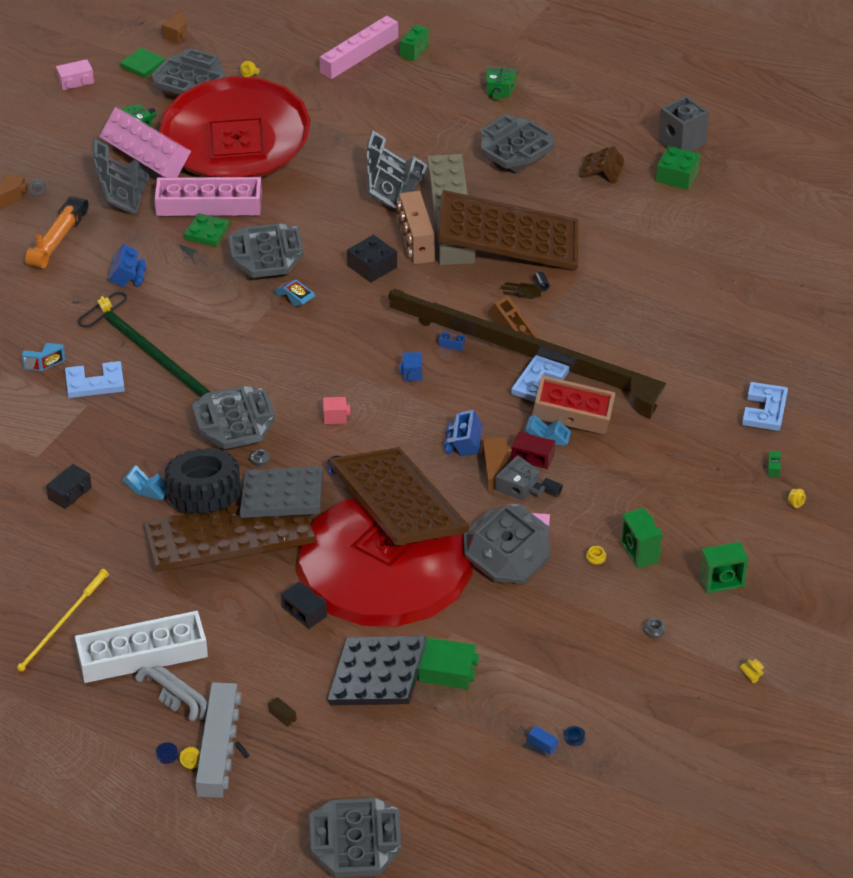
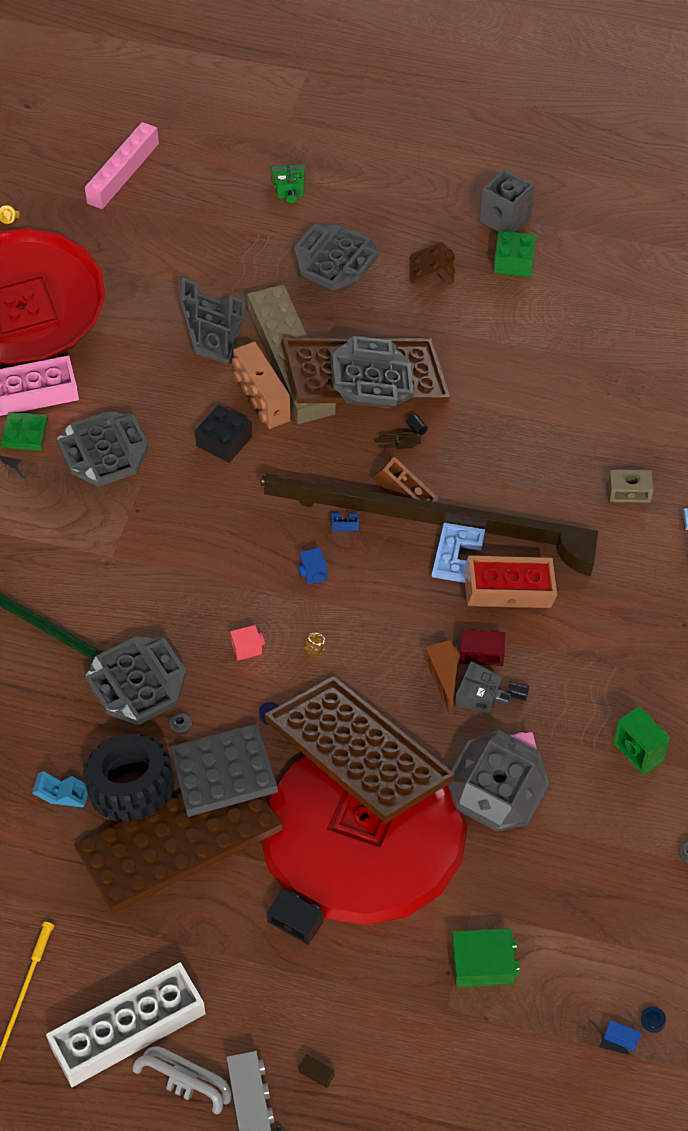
camera: 15 degrees left, 10 degrees up
slope [274,279,315,307] -> none
black plate [328,636,427,705] -> none
green brick [400,25,429,61] -> none
blue brick [444,410,483,456] -> none
dark azure slope [525,415,571,446] -> none
yellow plate [586,546,606,565] -> none
none -> clear yellow piece [303,633,326,656]
none -> dark grey piece [331,336,414,409]
none -> dark tan brick [608,469,653,503]

